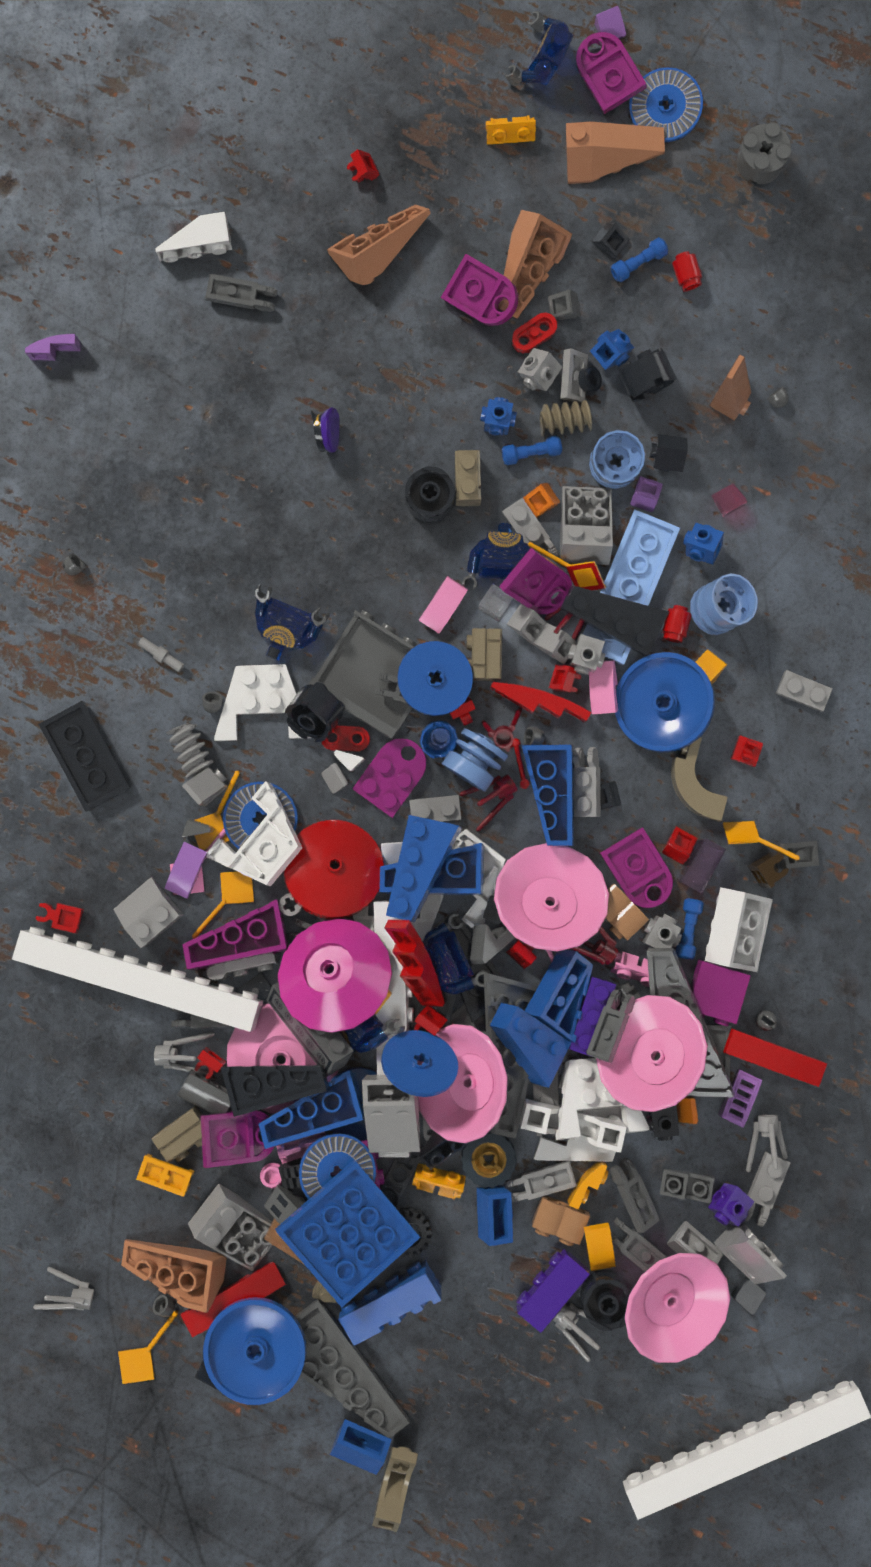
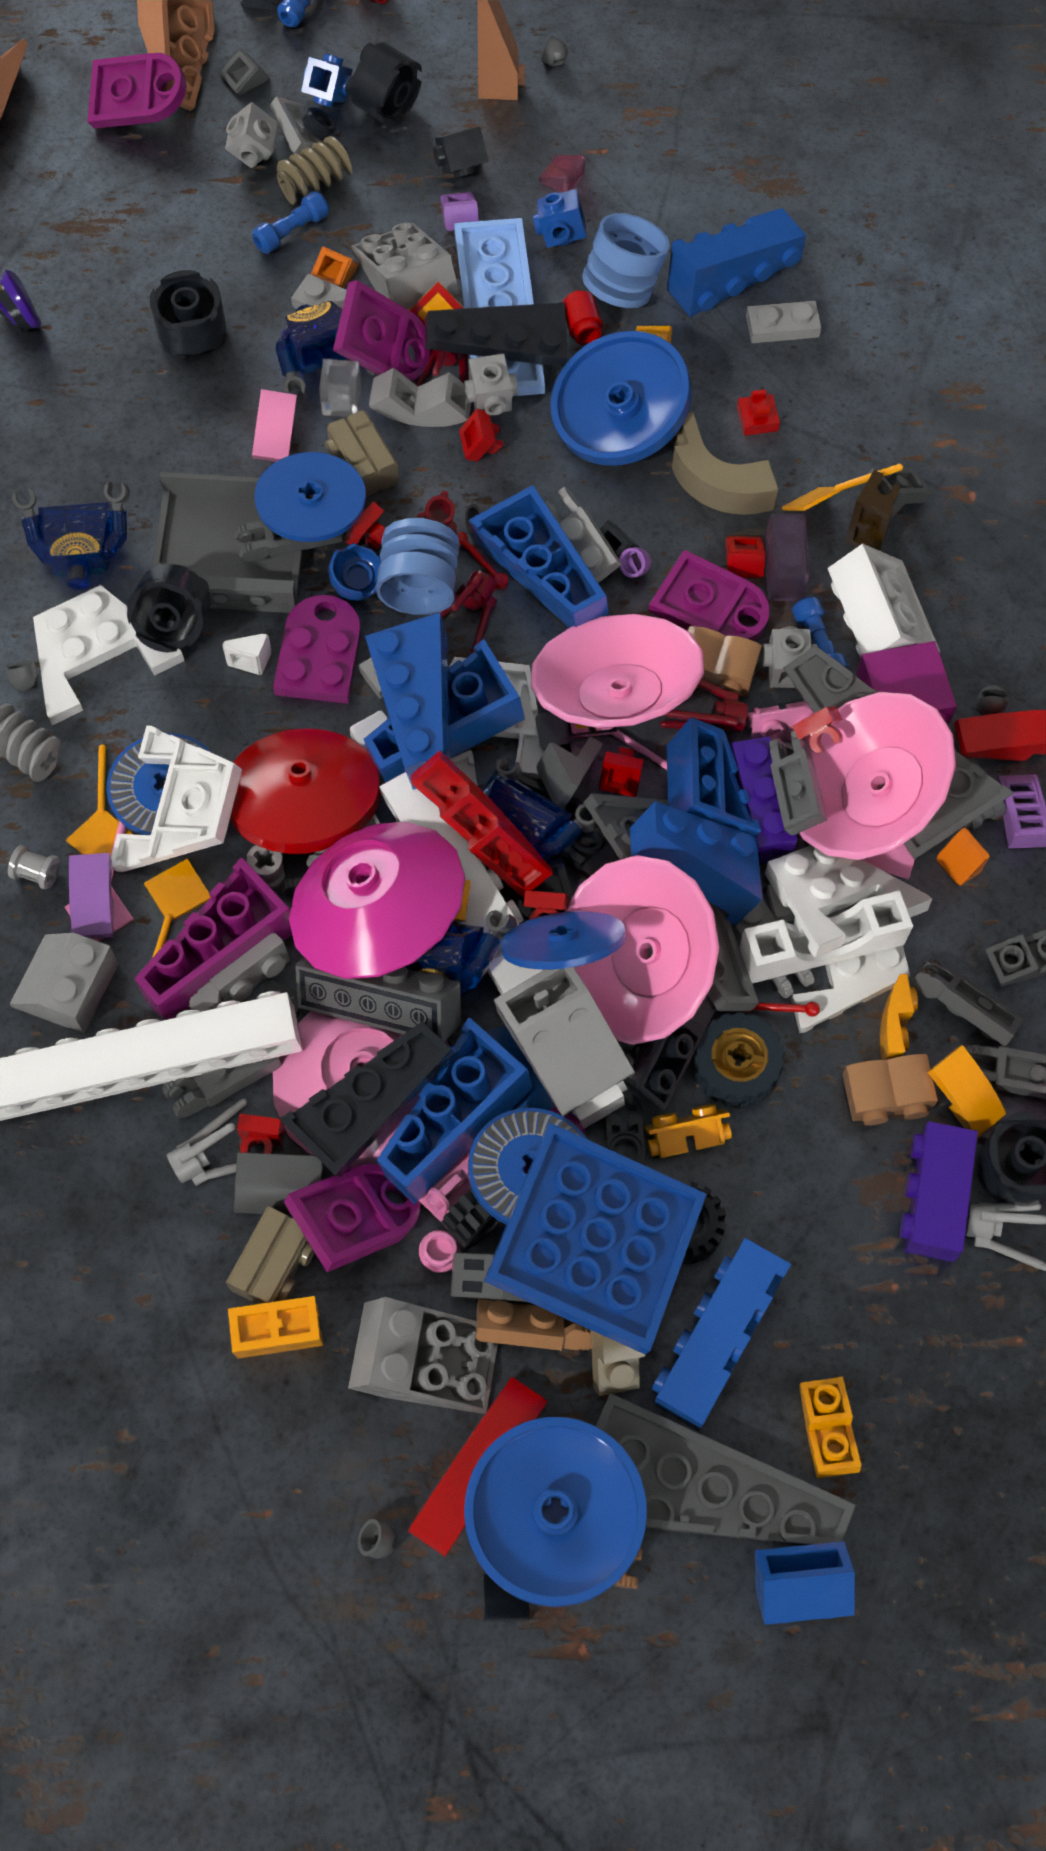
camera: 30 degrees left, 20 degrees down
light grey plant [33,1267,94,1311] -> none
light orange piece [118,1310,178,1384] -> none
nougat wedge [121,1239,227,1313] -> none
light grey slope [182,767,228,806] -> none
dark grey slope [182,819,214,838] -> none
red plate [321,726,370,752] -> none
light grey slope [321,763,349,794] -> none
dark tan arch [372,1447,418,1532] -> none
dark tan brick [455,450,481,506] -> none
blue brick [477,1185,513,1246] -> none
blue brick [480,397,517,436] -> none
red slope [490,682,592,723] -> none
light grey hinge [503,1161,577,1202] -> none
red plate [512,313,557,353] -> none
medium blue wheel [589,430,645,489] -> none
bright pink slope [589,660,618,714] -> none
black brick [645,1105,679,1141] -> none
none -> light grey bush [8,845,60,890]
none -> medium lavender hinge [619,547,652,578]
none -> blue wedge [667,208,806,317]
none -> red hinge [739,1001,820,1017]
none -> tile [792,706,843,754]
none -> light orange slope [799,1377,862,1479]

